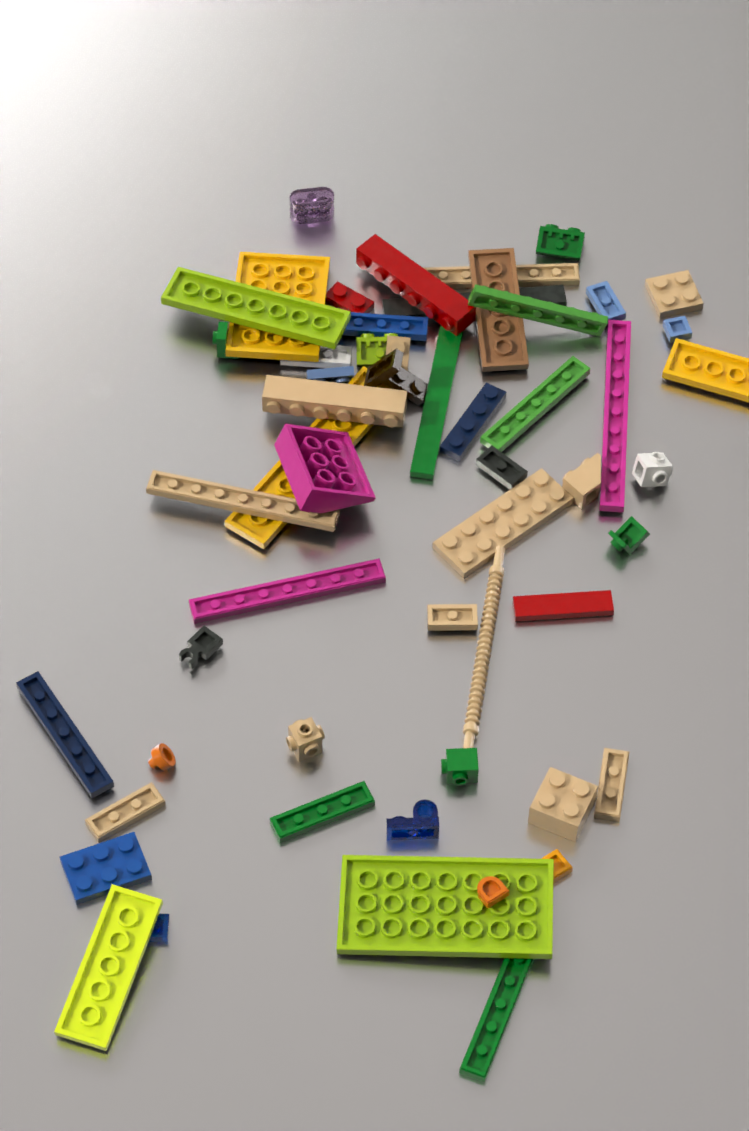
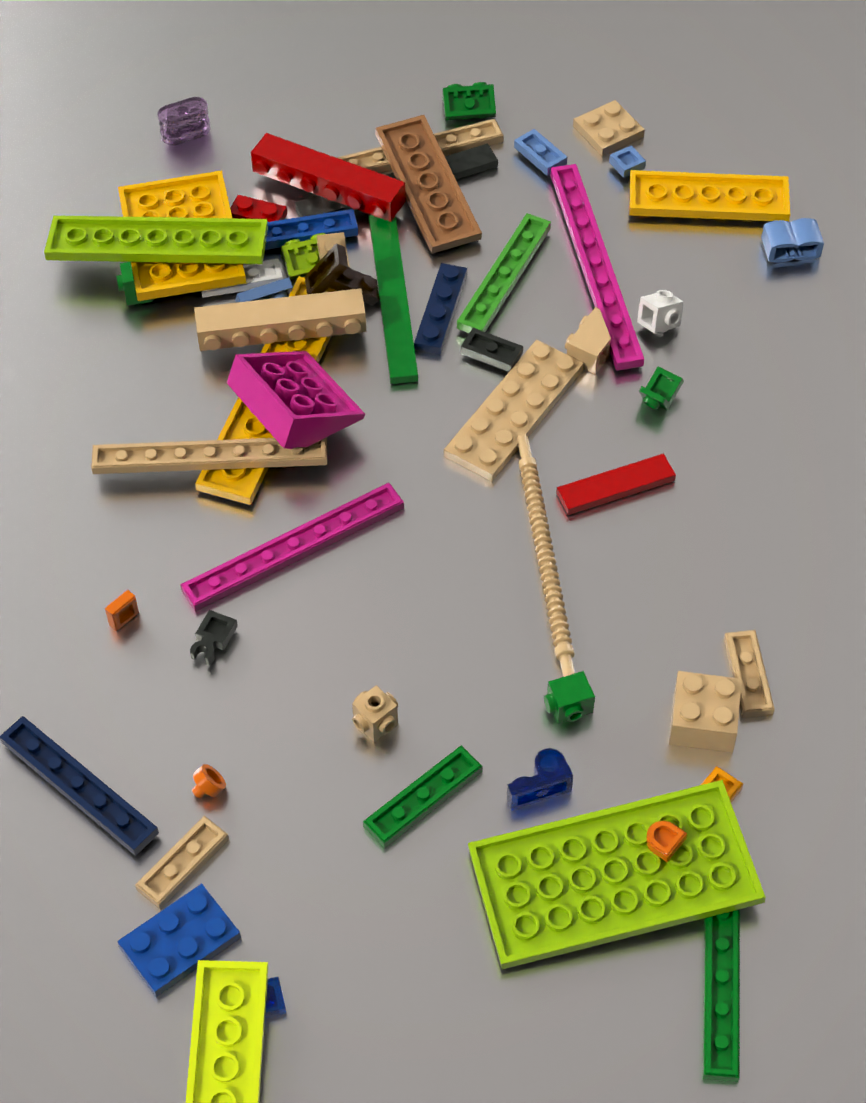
camera: 15 degrees left, 0 degrees up
tan plate [427,604,478,631] -> none
bright green plate [468,284,608,337] -> none
none -> orange tile [105,590,139,631]

